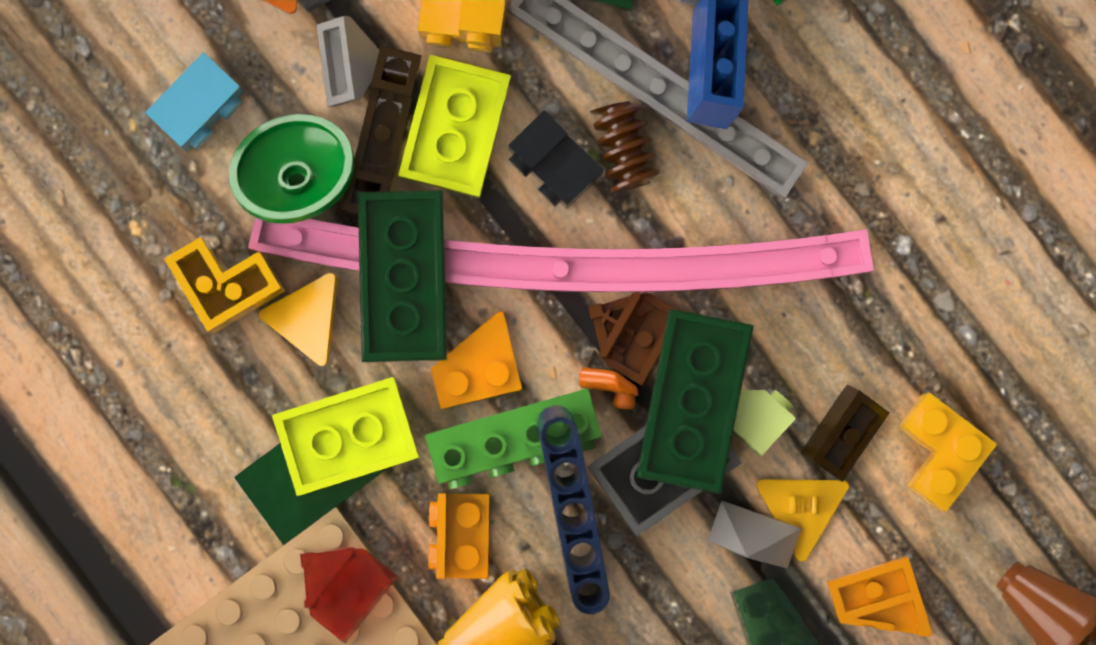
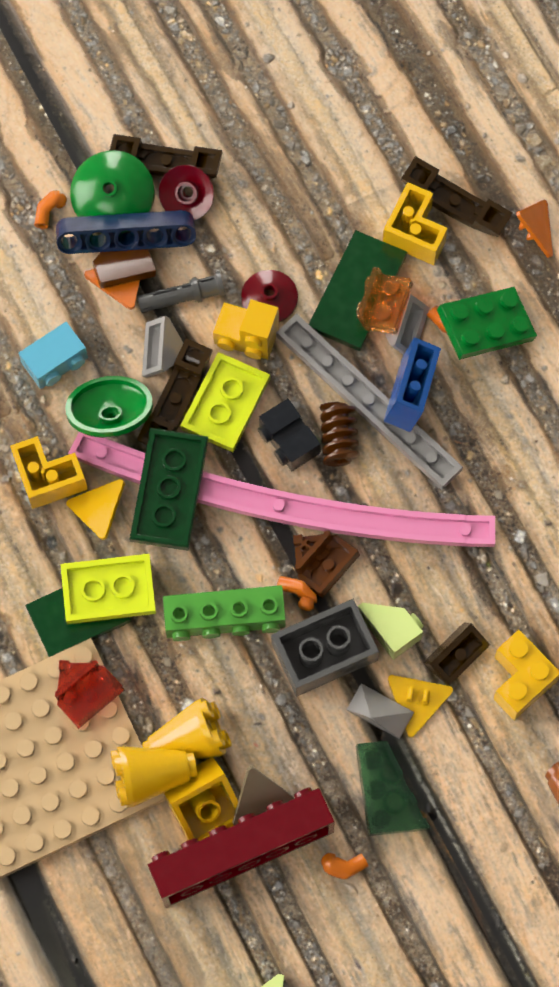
camera: 10 degrees right, 15 degrees down
light orange bracket [428,493,490,579] -> none
light orange wing [431,311,522,410] -> none
dark blue beam [537,405,610,614] -> none
dark green tile [636,309,754,494] -> none
light orange wing [826,556,933,637] -> none

